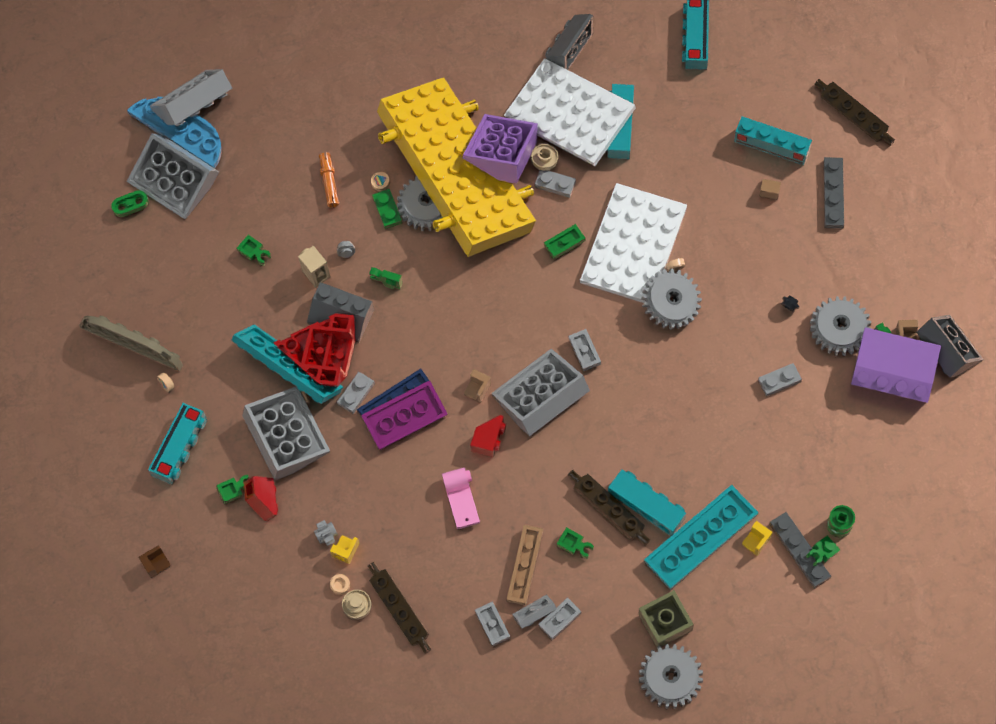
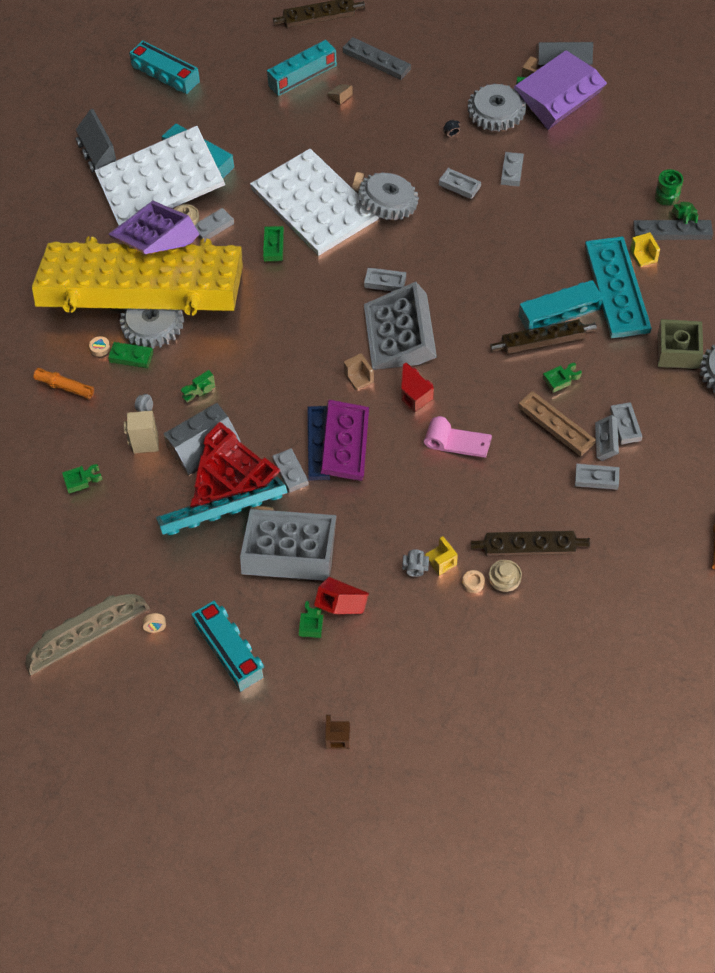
camera: 60 degrees left, 10 degrees down
none -> light grey plate [439,168,481,199]

